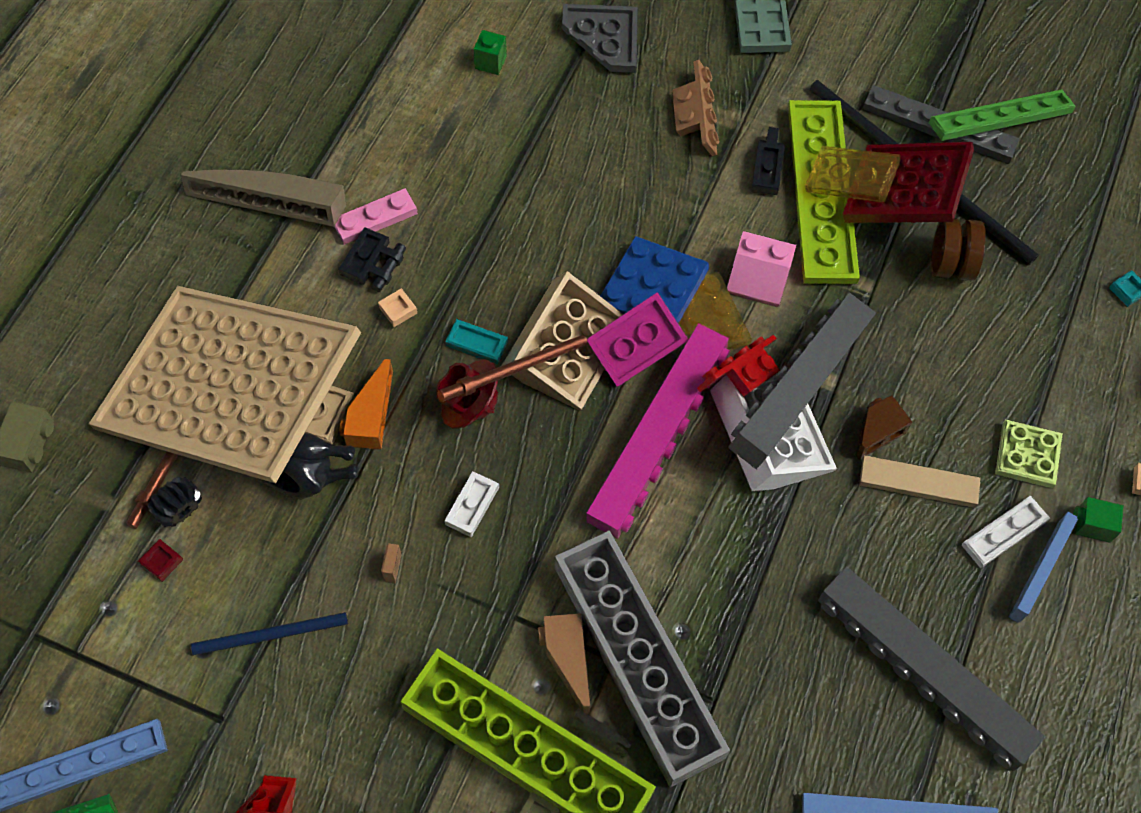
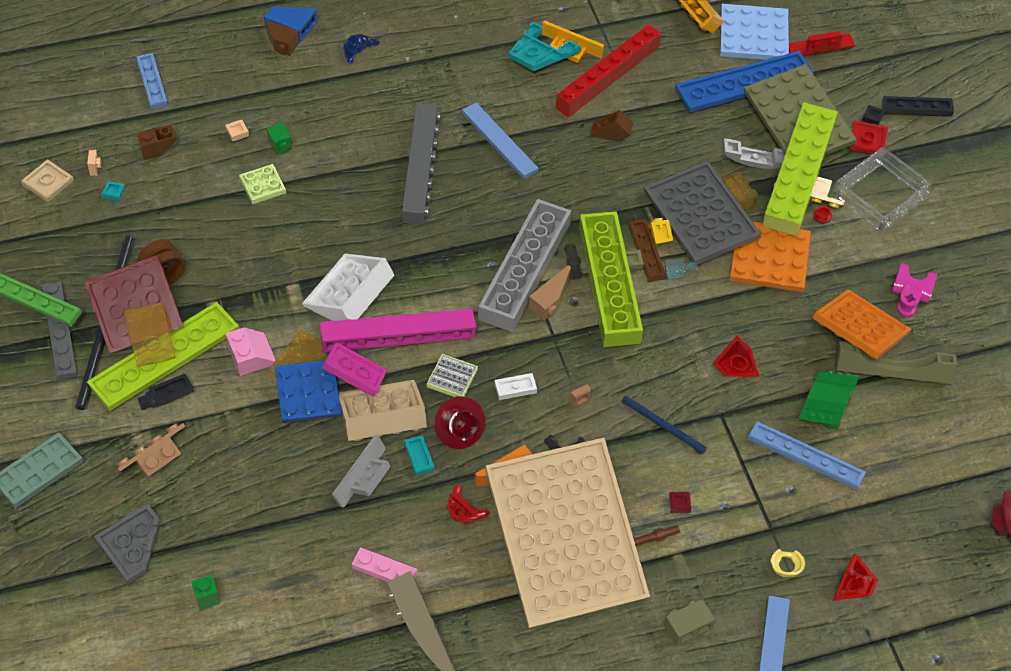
camera: 130 degrees left, 10 degrees down
black gear [148,477,202,527] -> none
black plate [338,227,406,292] -> none
light nougat plate [378,288,417,327] -> none
copper bar [437,335,587,402] -> none
red bracket [697,334,781,397] -> none
dark grey brick [728,292,876,470] -> none
reddish brown slope [856,395,912,460] -> none
tan tile [859,455,980,508] -> none
white tile [962,496,1050,568] -> none
medium blue tile [1009,512,1078,623] -> none
none -> light grey bracket [332,436,391,508]
none -> tile [427,354,478,397]
none -> red piece [446,485,489,525]

